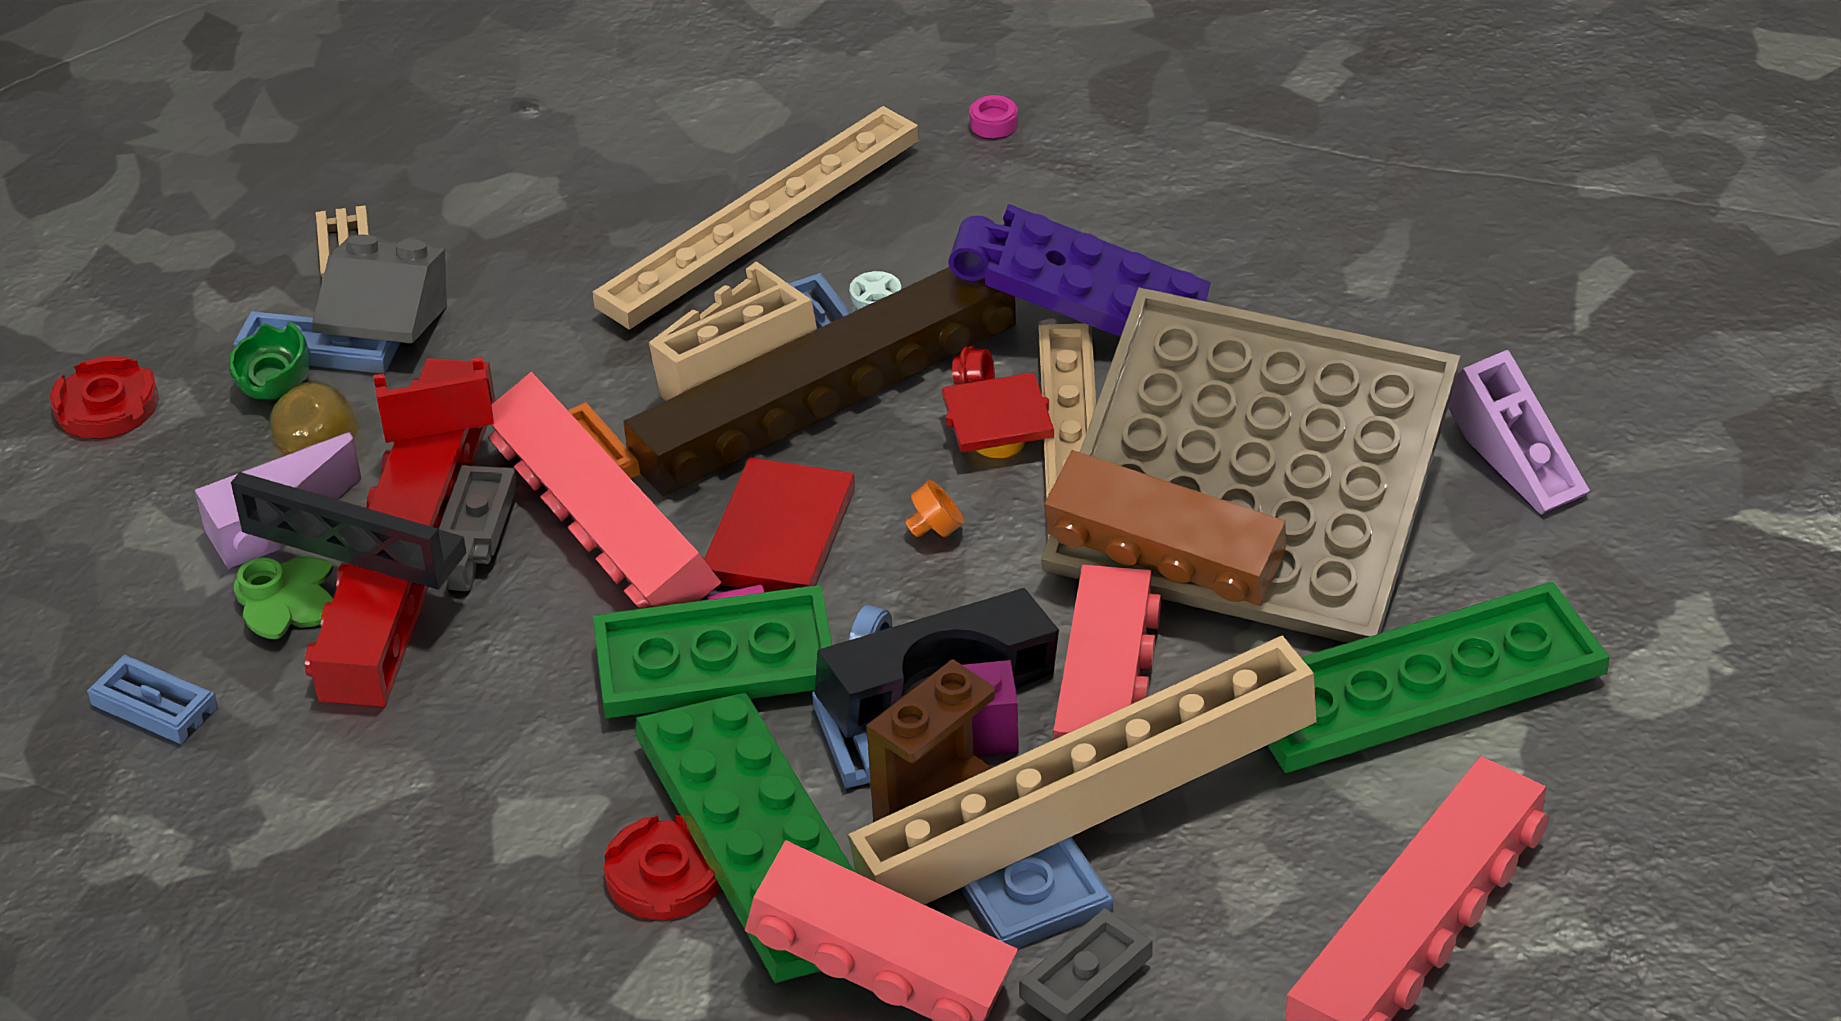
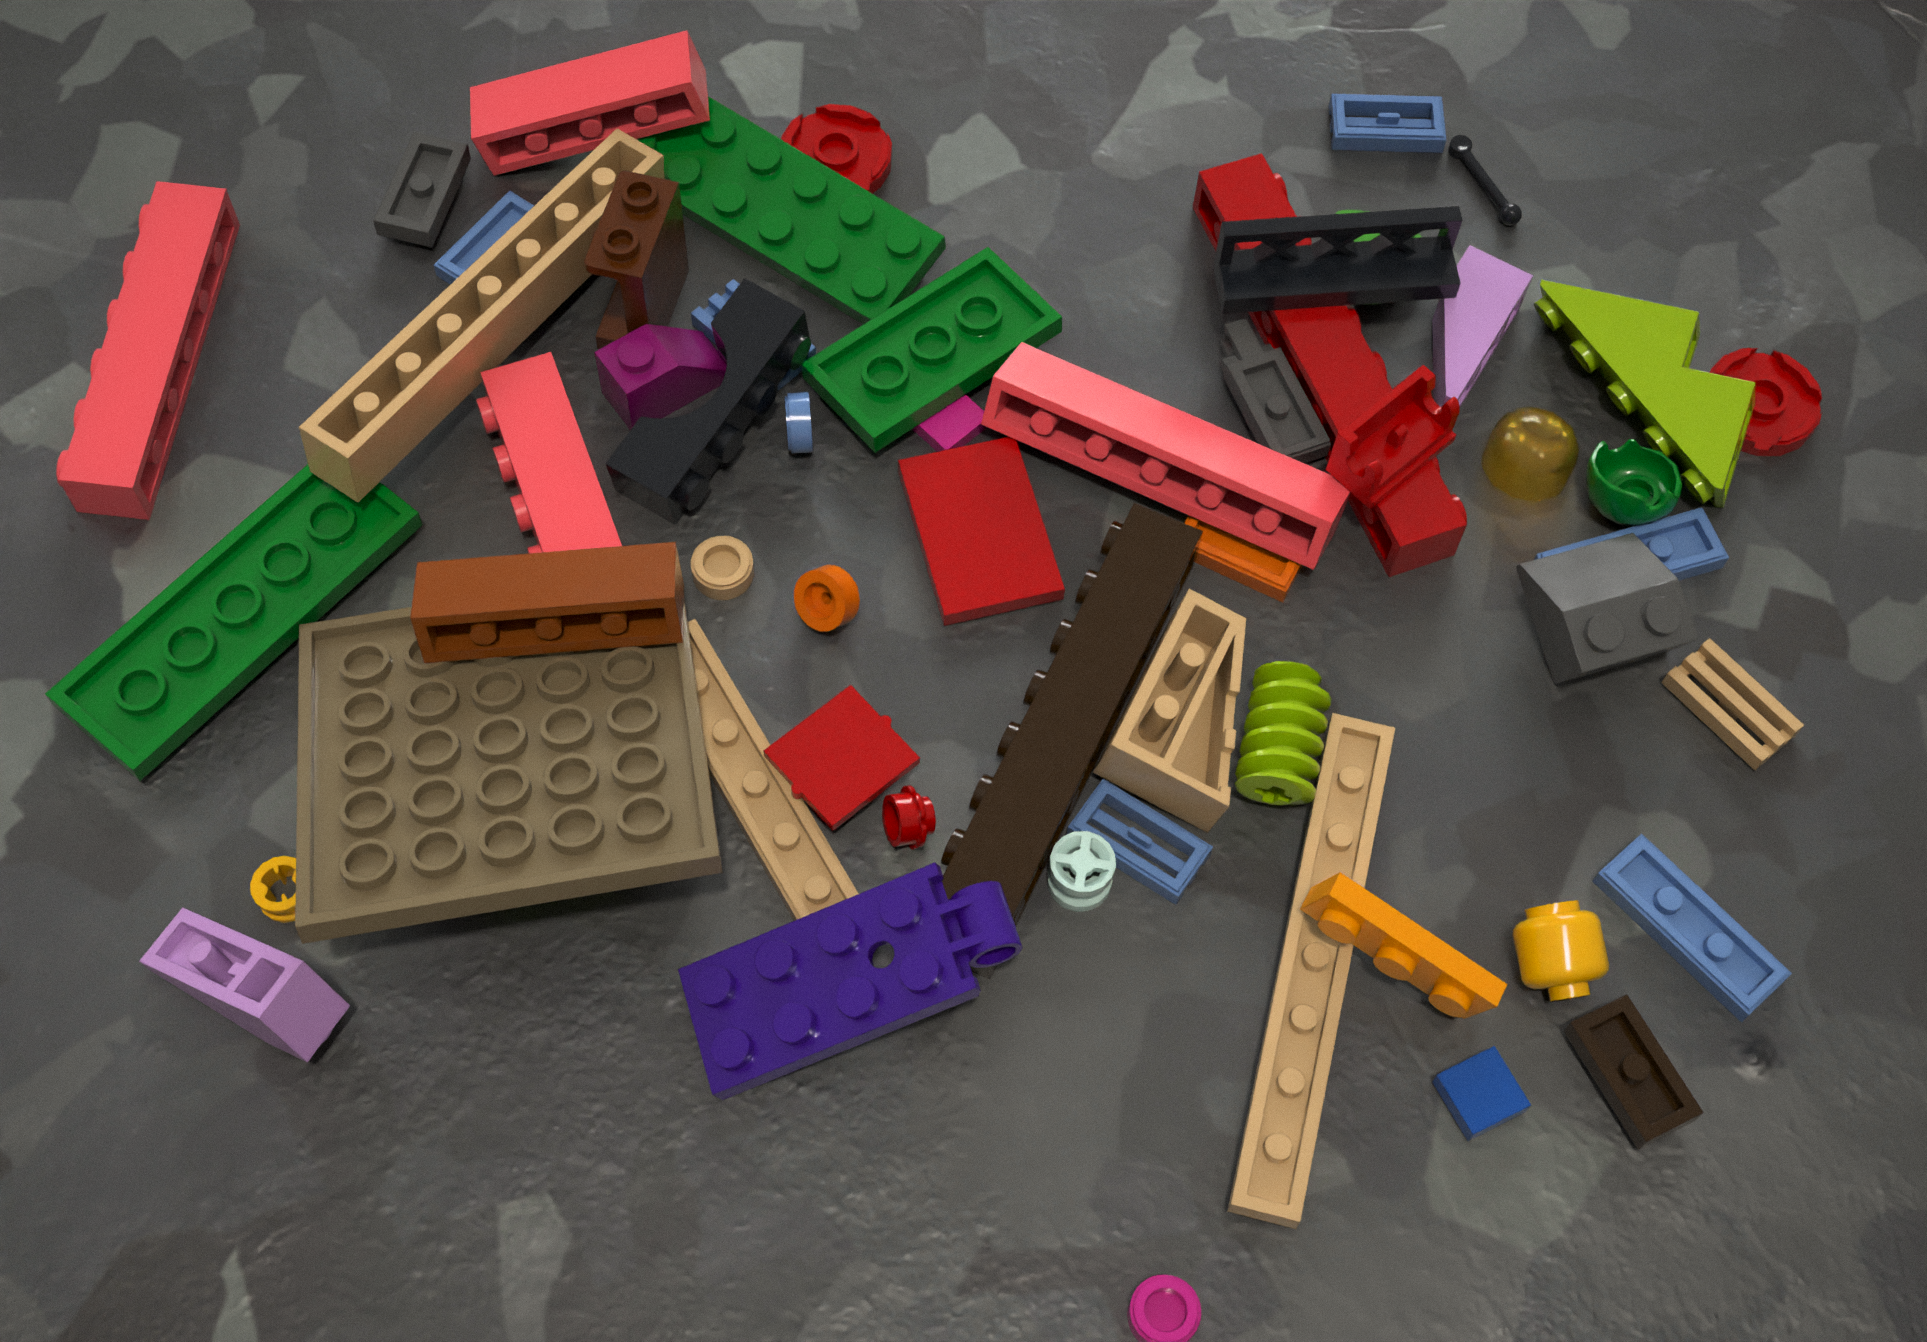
camera: 145 degrees right, 20 degrees up
none -> yellow bush [250,856,296,923]
none -> tan tile [691,536,754,600]
none -> lime piece [1234,661,1332,805]
none -> light orange plate [1300,872,1508,1019]
none -> blue tile [1432,1046,1531,1141]
none -> black hinge [1448,135,1522,226]
none -> yellow head [1512,900,1609,1002]
none -> lime slope [1534,280,1755,508]
none -> dark brown plate [1564,994,1704,1150]
none -> medium blue tile [1592,834,1792,1023]

